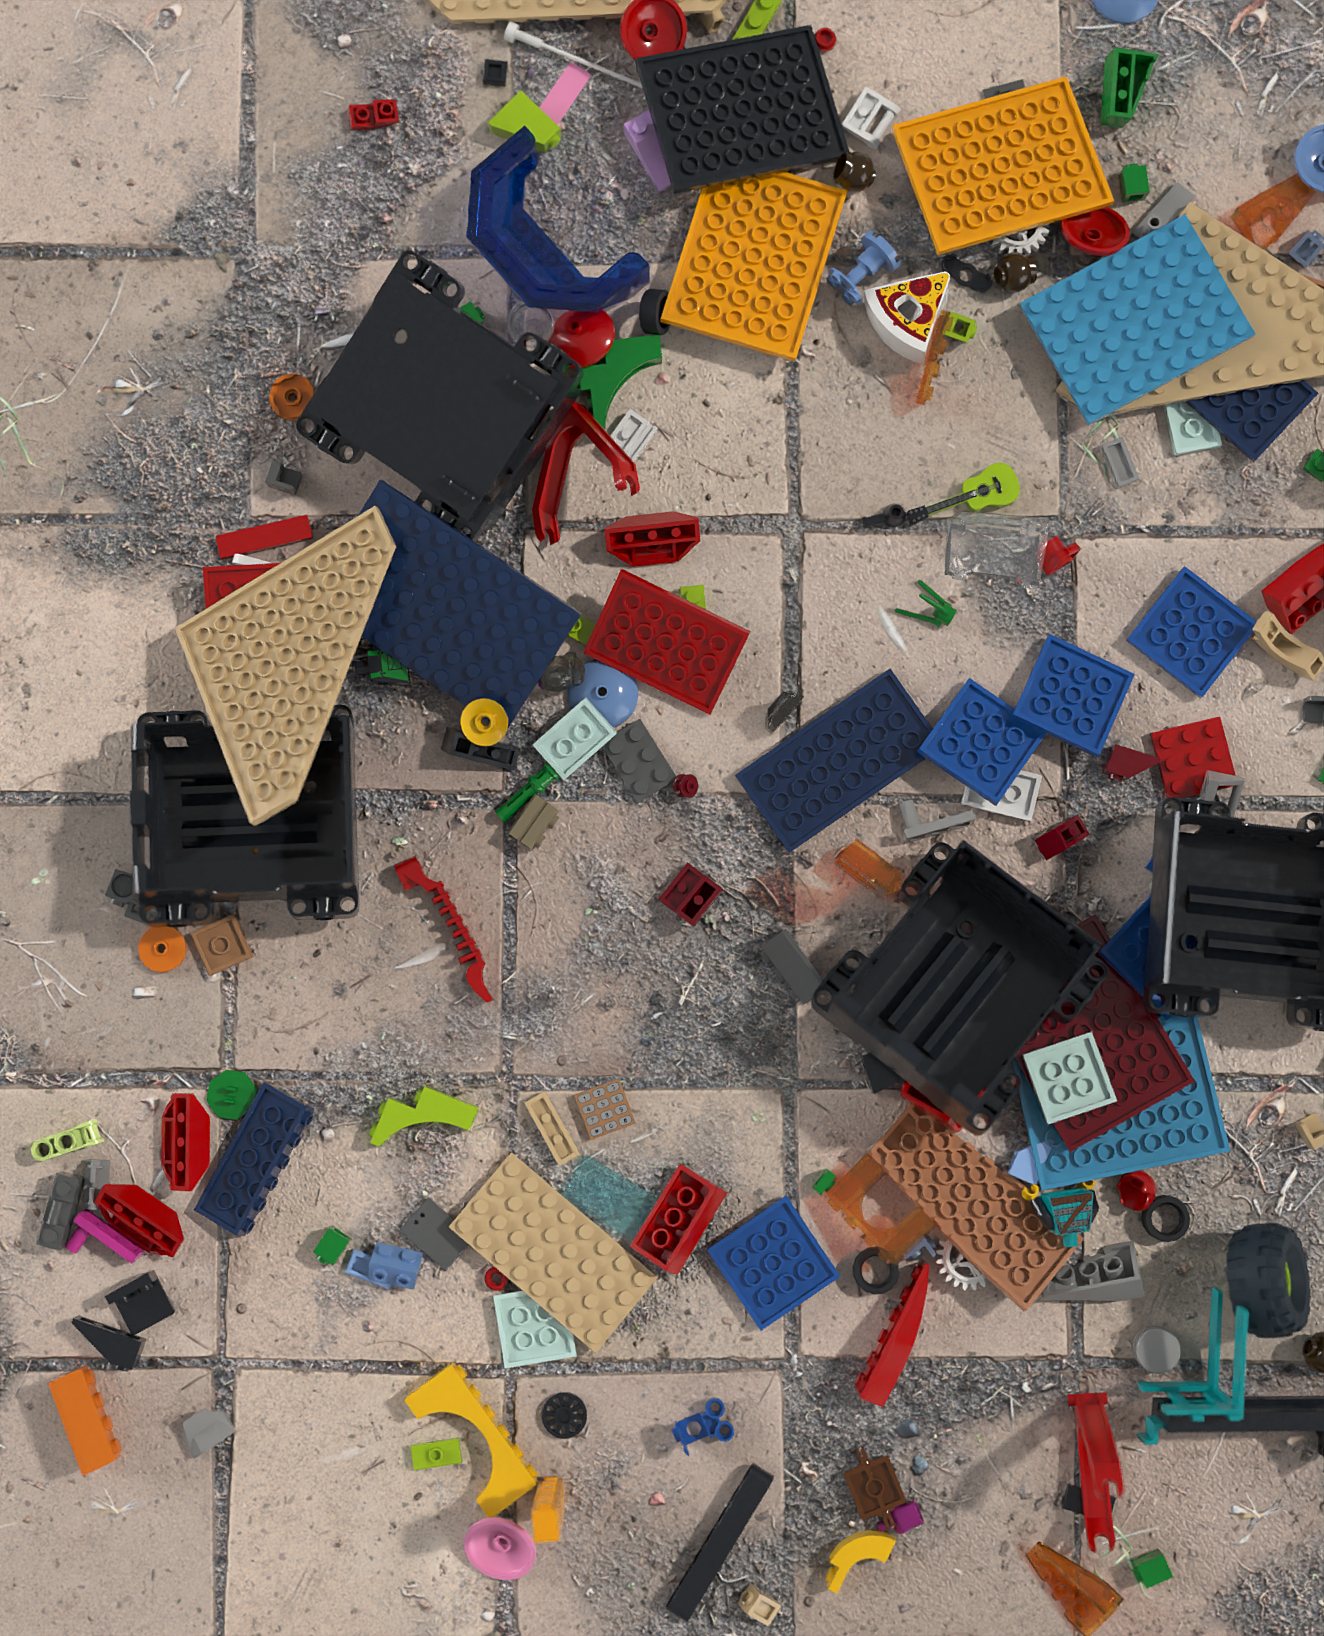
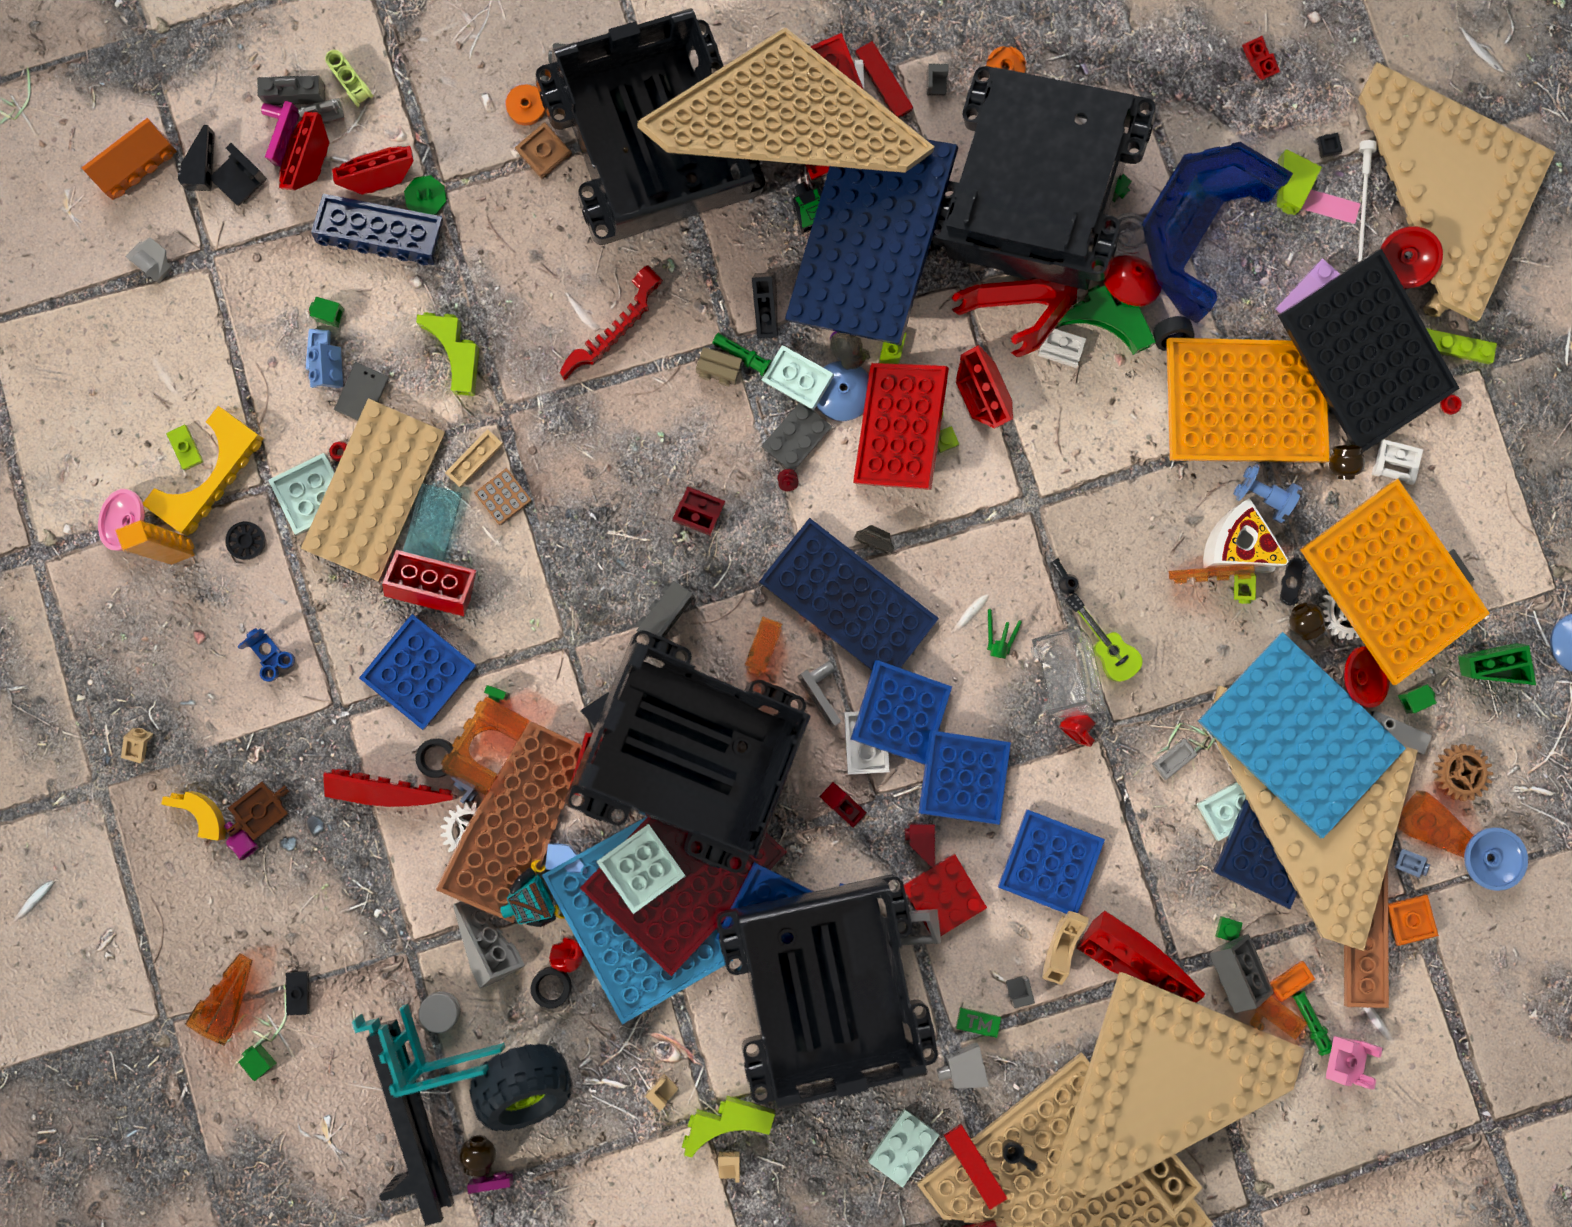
camera: 65 degrees right, 0 degrees up
yellow dish [461,698,508,746] -> none
black beam [665,1463,774,1622] -> none
red piece [1067,1392,1124,1553] -> none
none -> medium nougat gear [1433,744,1493,801]

